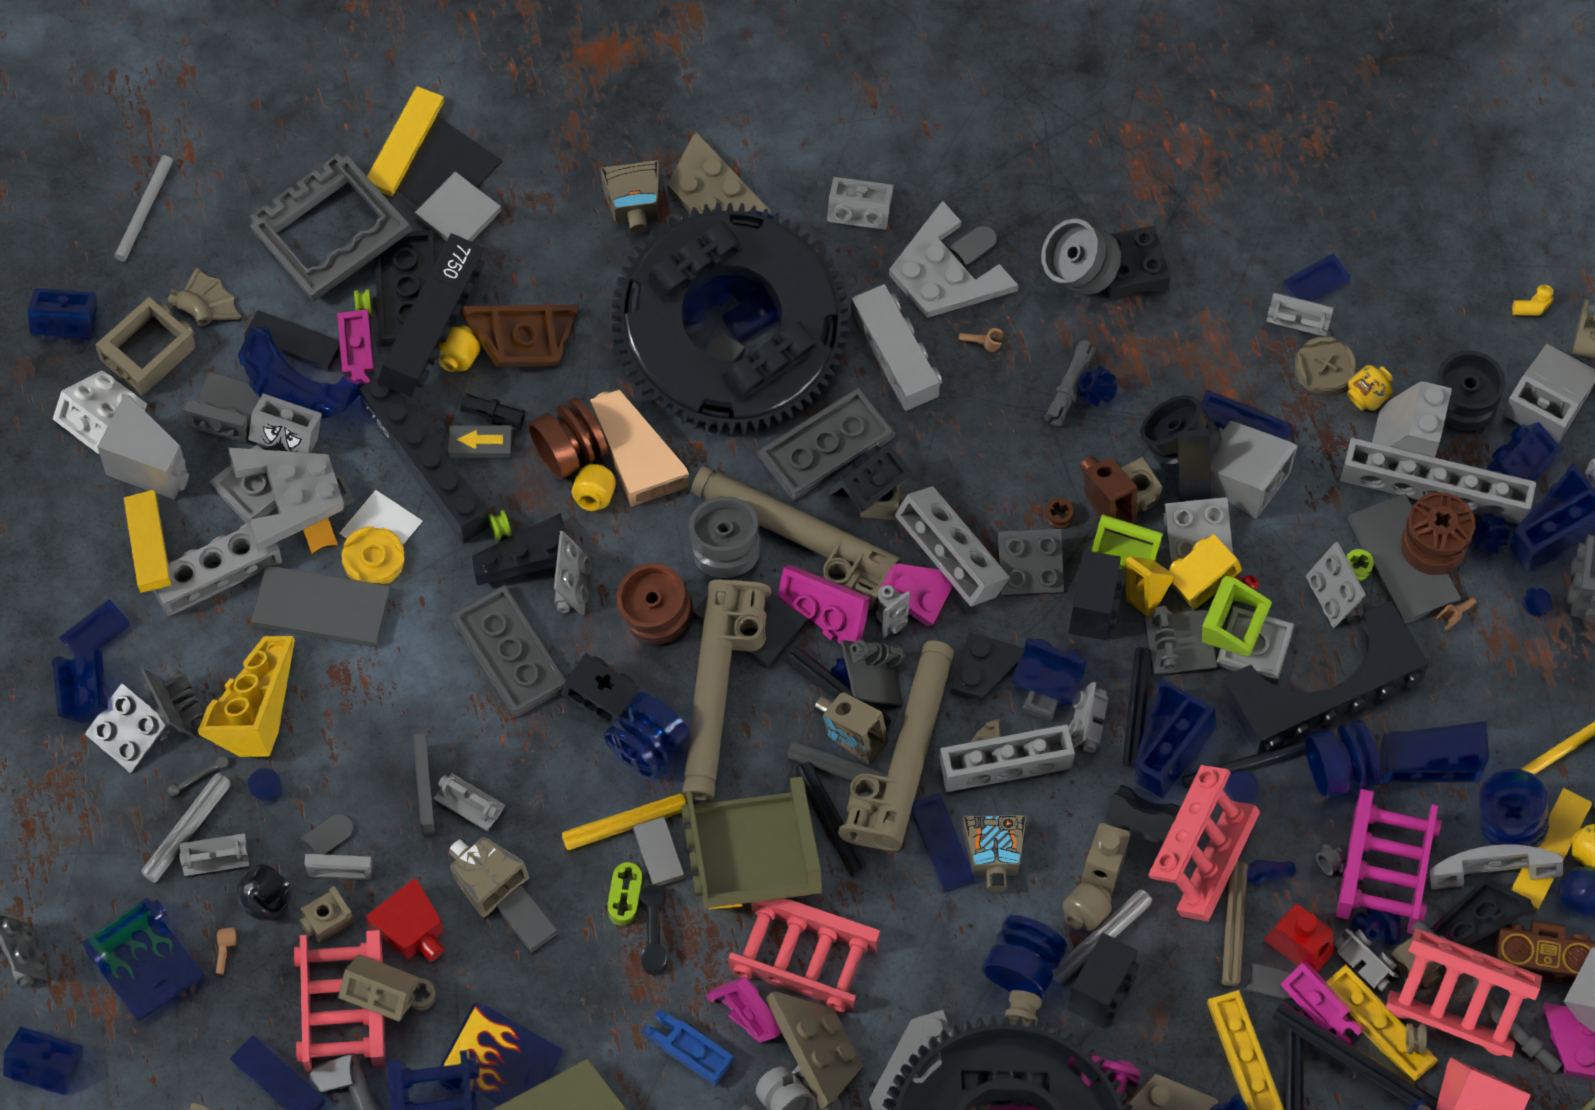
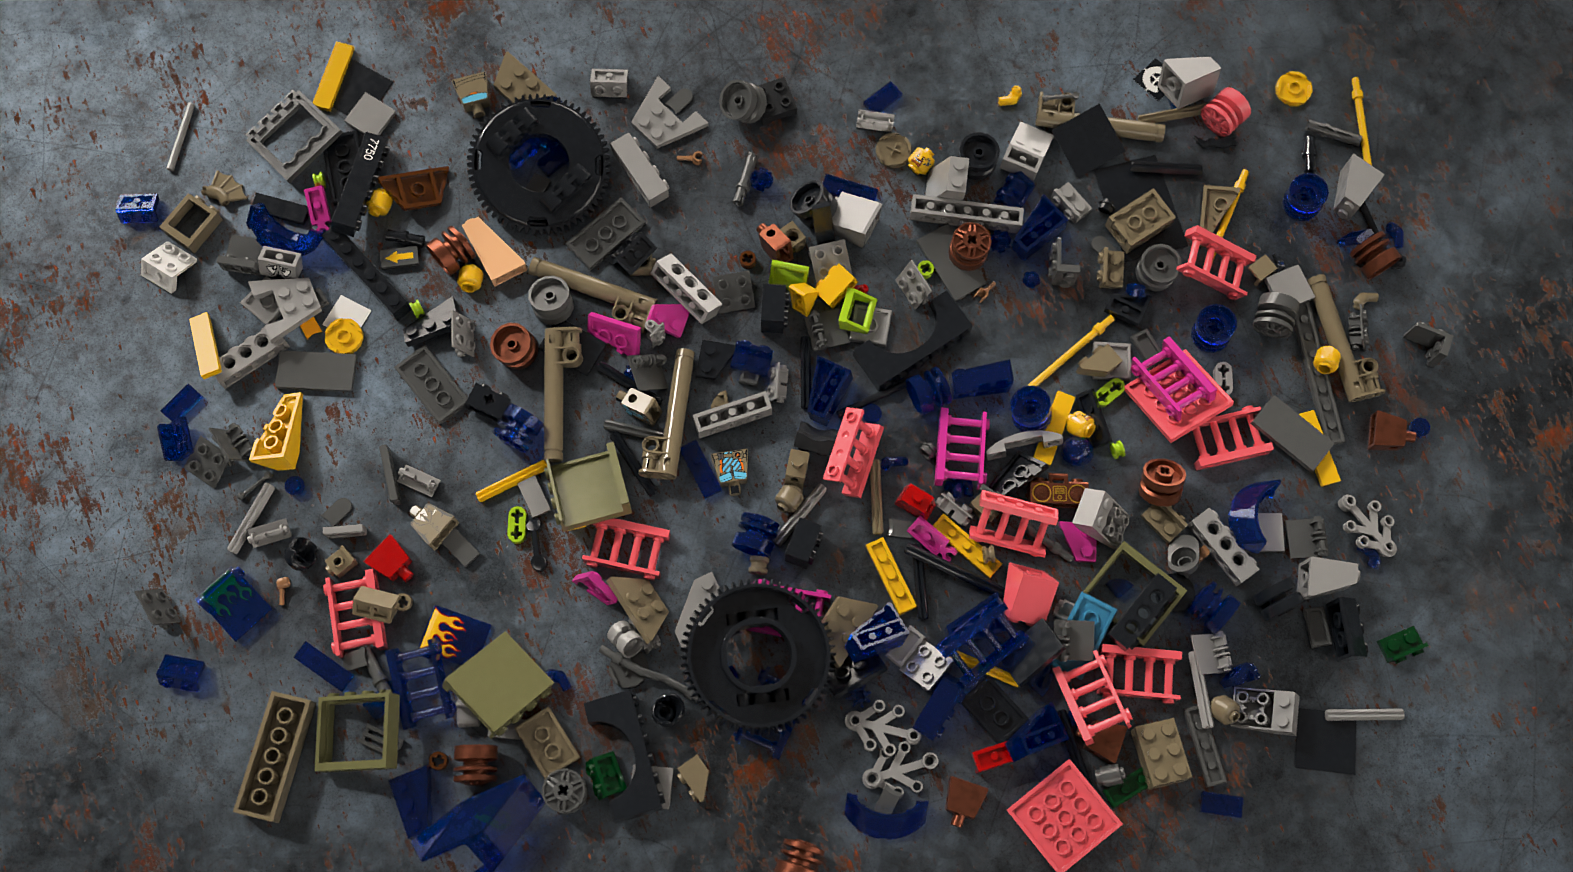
camera: 10 degrees left, 10 degrees up
light grey slope [97,395,189,500] -> none
blue hinge [642,1009,735,1087] -> none

